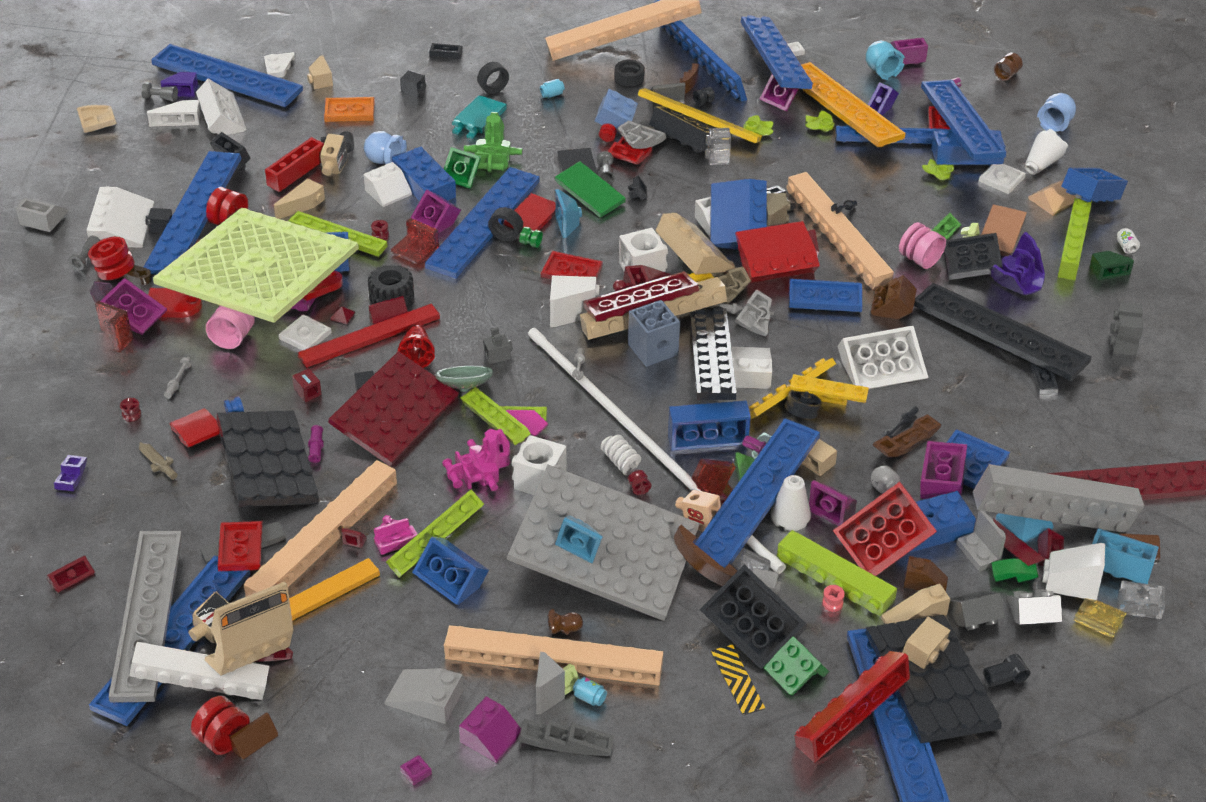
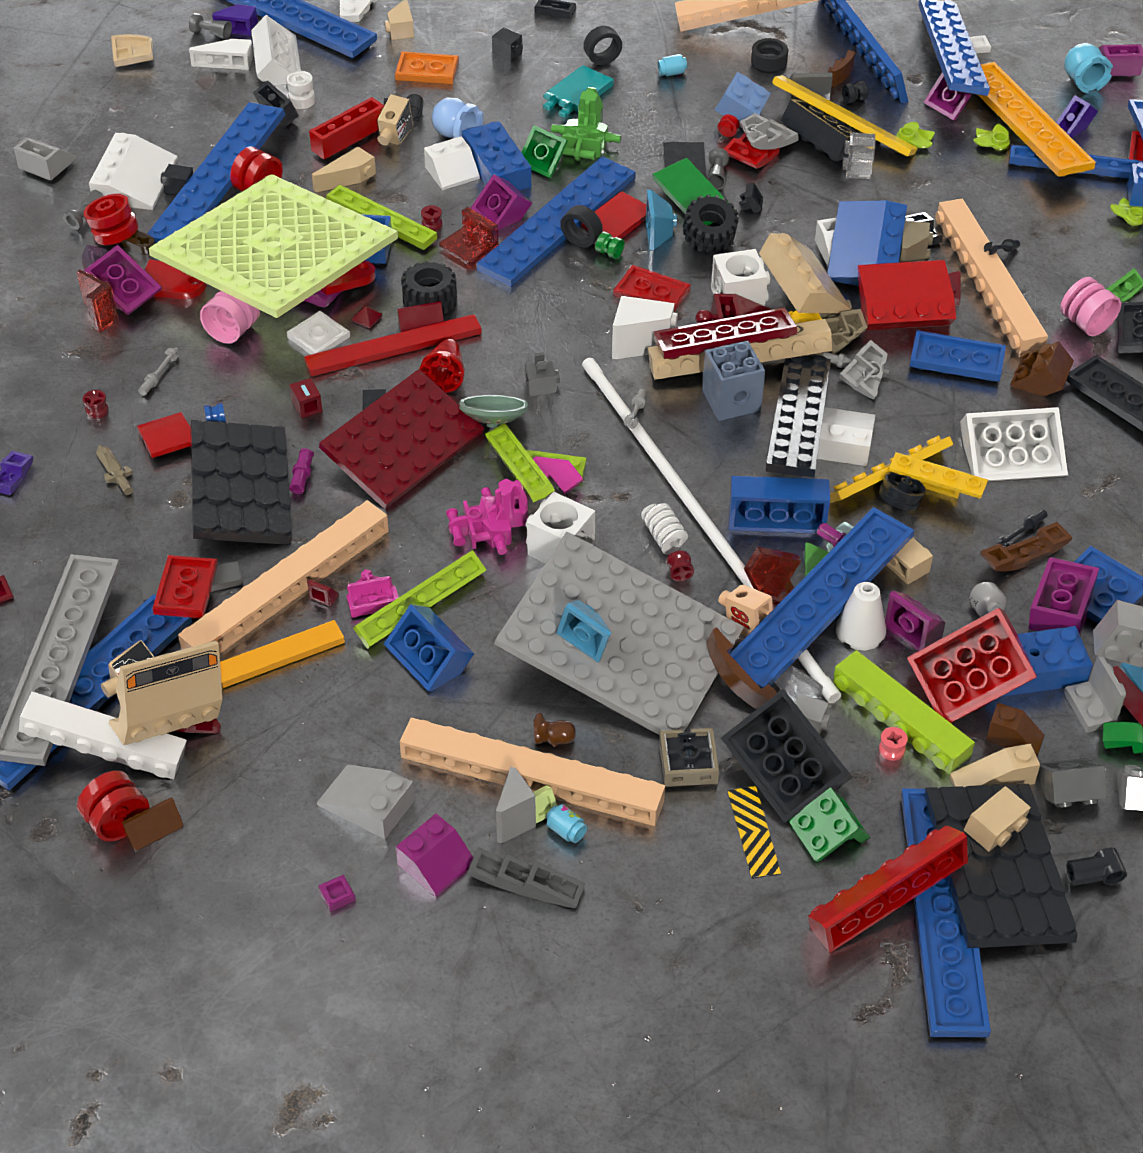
camera: 10 degrees right, 5 degrees up
none -> white wheel [287,71,315,109]
none -> piece [659,728,719,787]
none -> black tyre [683,195,739,254]

